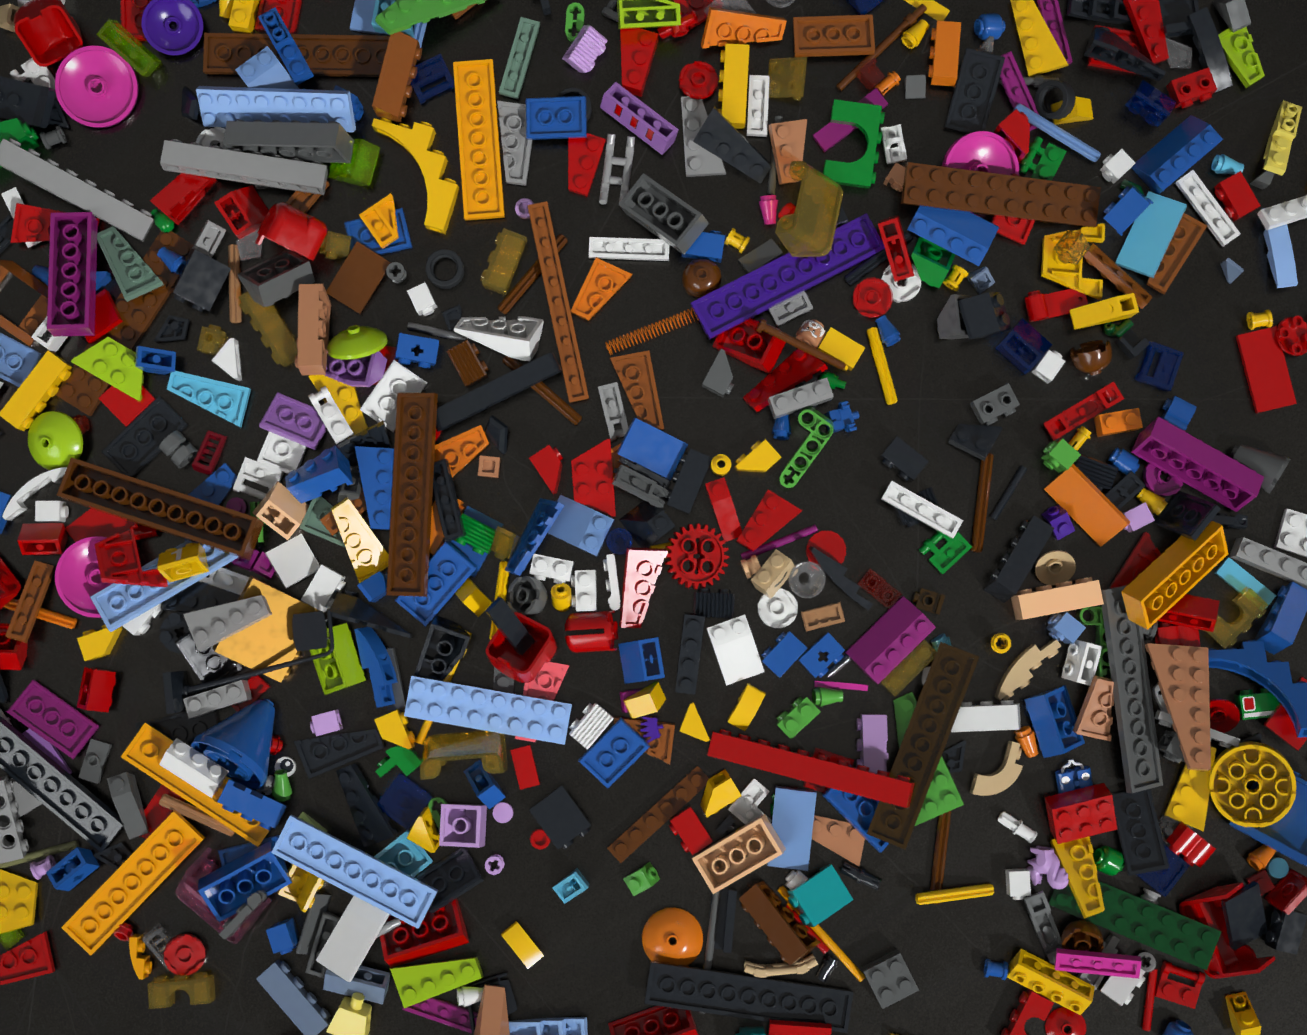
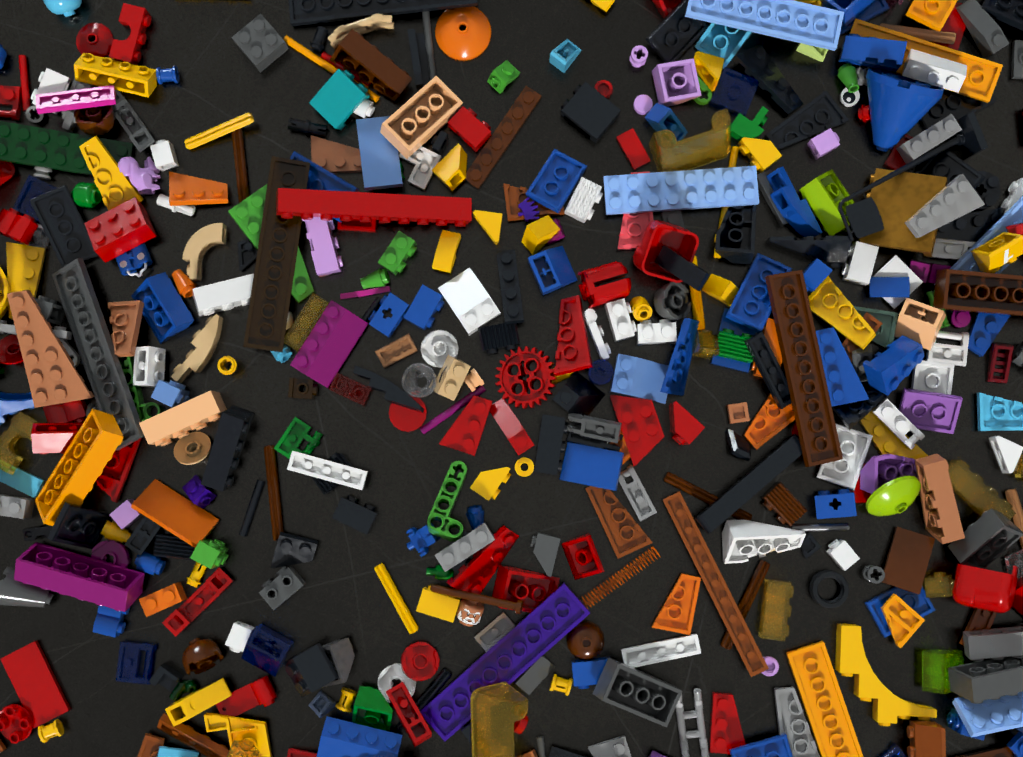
camera: 165 degrees right, 0 degrees up
dark pink cone [759,195,778,225] -> none
blue cone [875,315,901,347] -> none
none -> orange wing [169,171,228,206]
none -> red slope [561,533,604,580]
none -> blue slope [869,277,910,297]

